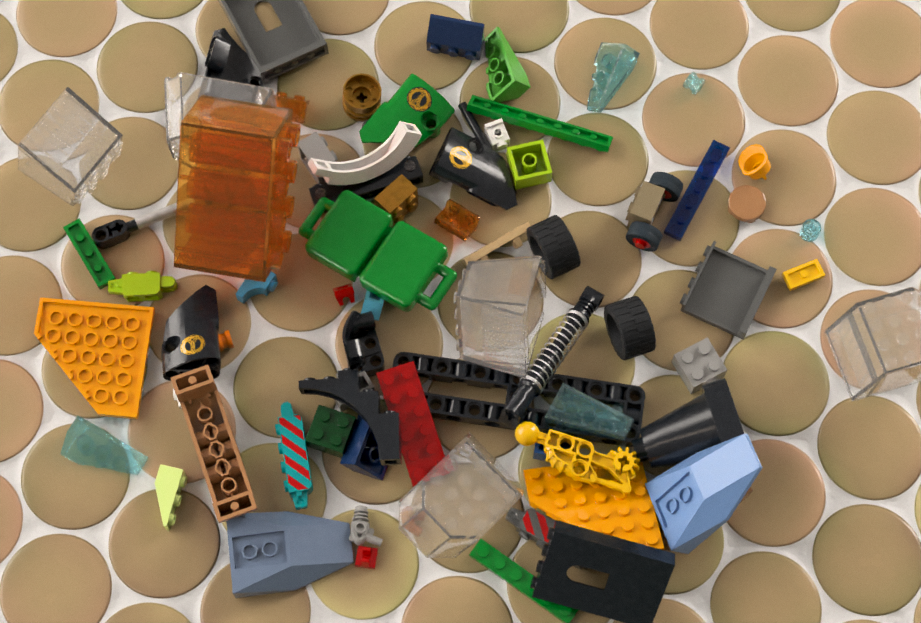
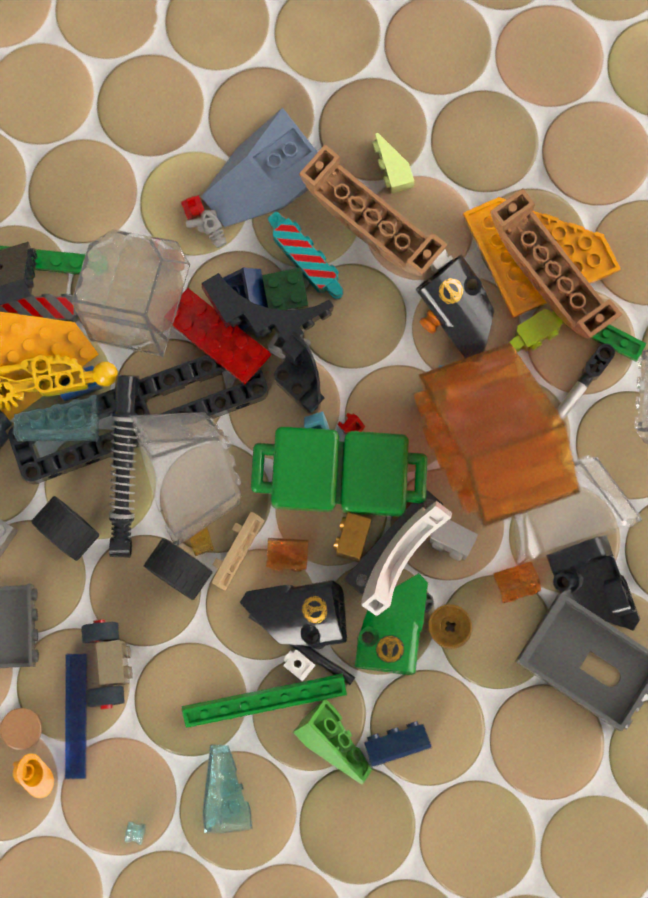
camera: 155 degrees right, 10 degrees up
clear light blue wedge [60,416,148,475] -> none
lime brick [506,139,552,190] -> none
none -> medium nougat slope [490,188,622,339]

